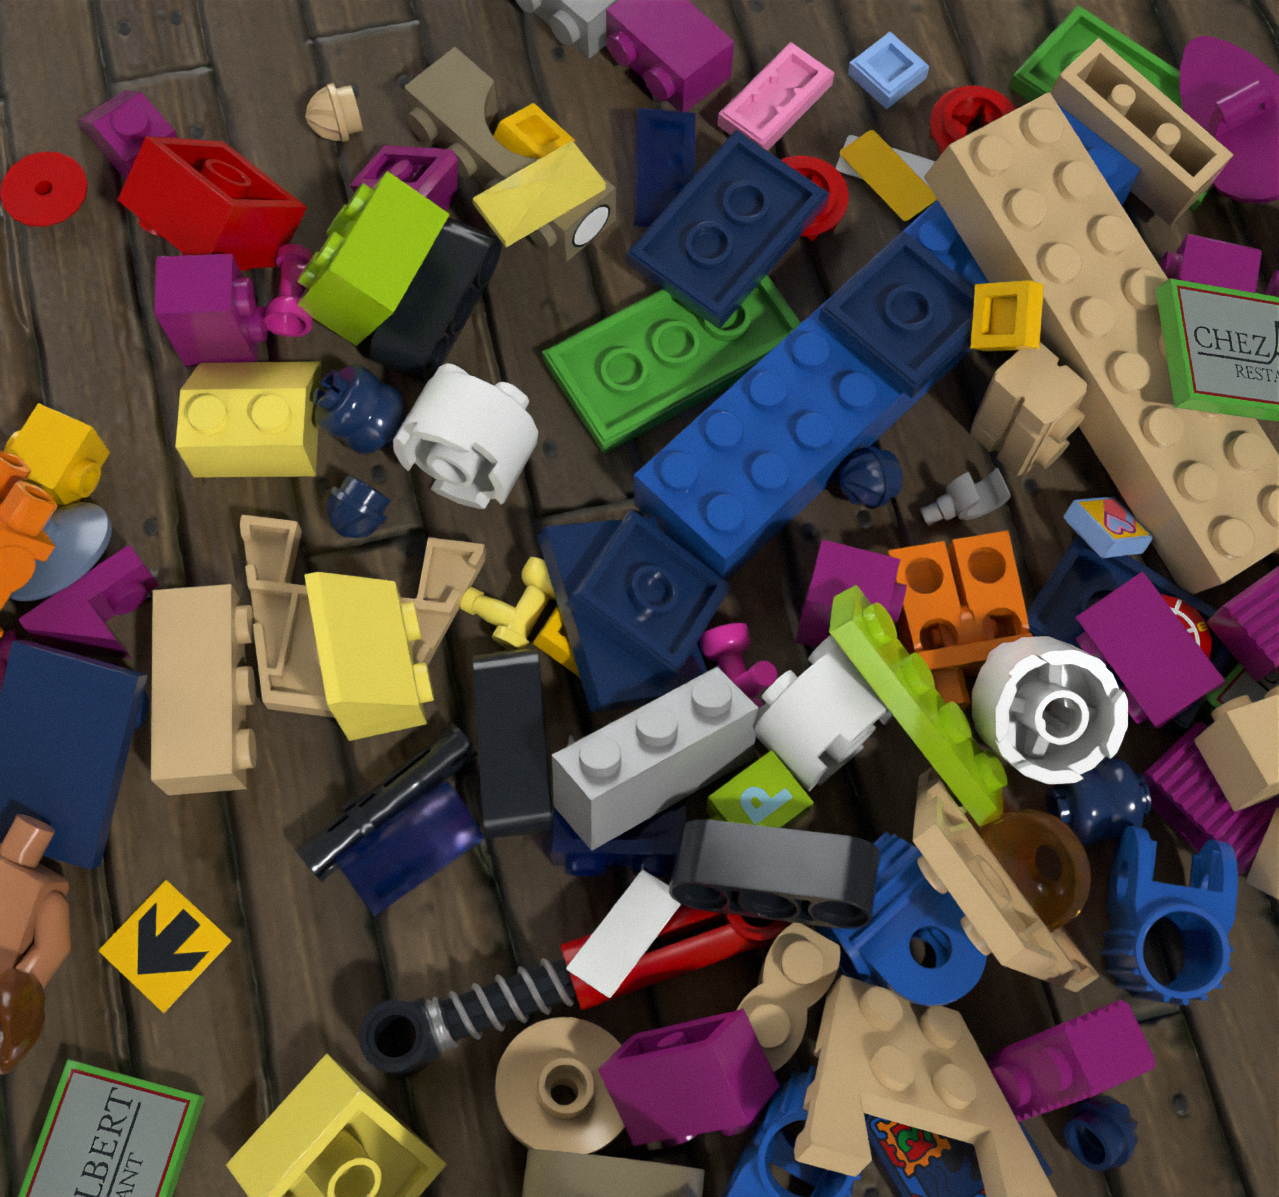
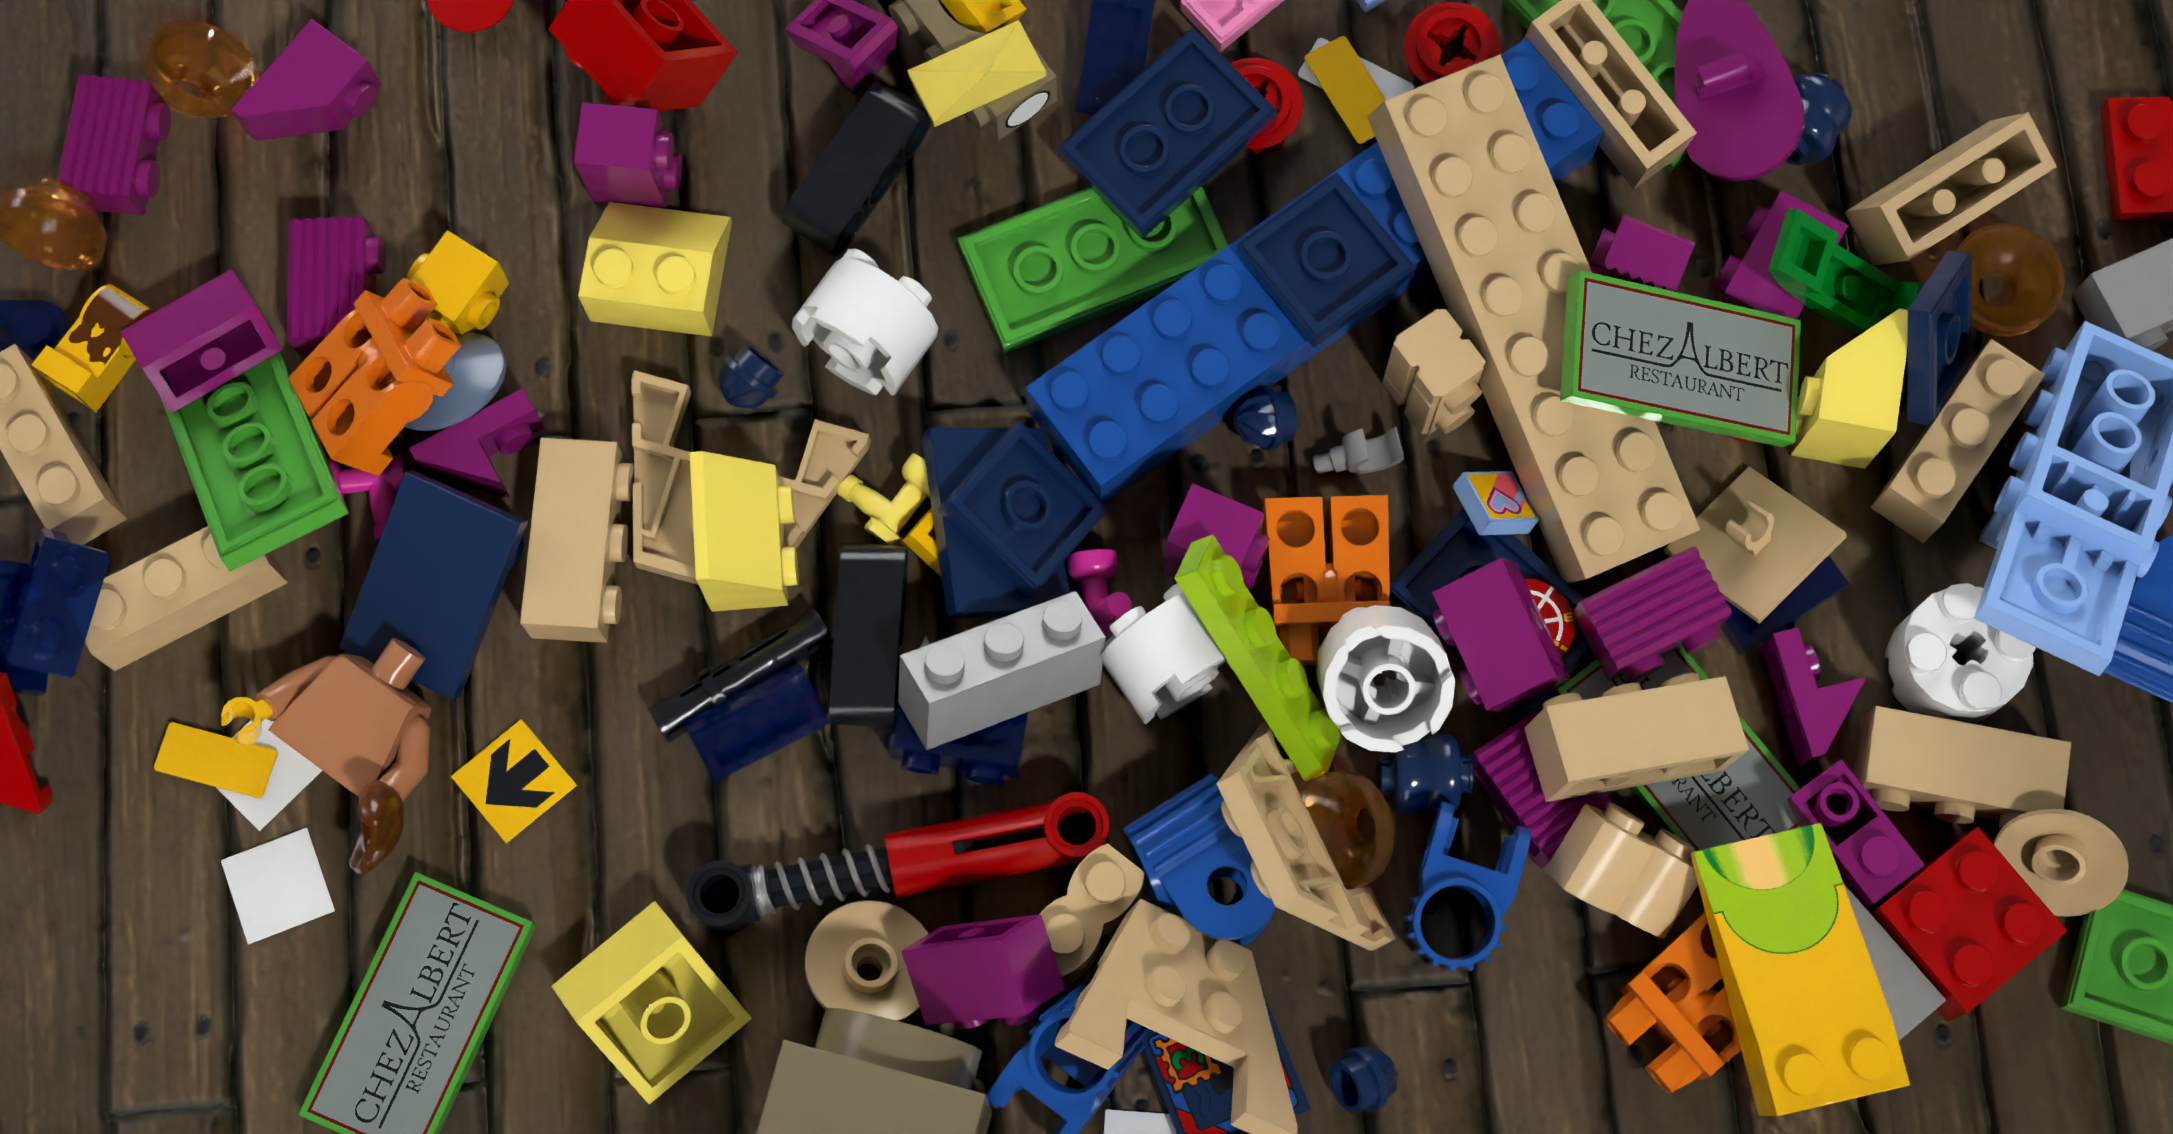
camera: 10 degrees right, 5 degrees up
dark pink piece [264,244,313,337] -> none
lime brick [297,171,450,346] -> none
dark blue piece [313,364,406,455] -> none
white sticker [566,870,681,998] -> none
black beam [669,820,881,929] -> none
lime brick [705,750,814,829] -> none
yellow plate [971,280,1044,351] -> none
magenta brick [986,999,1156,1122] -> none

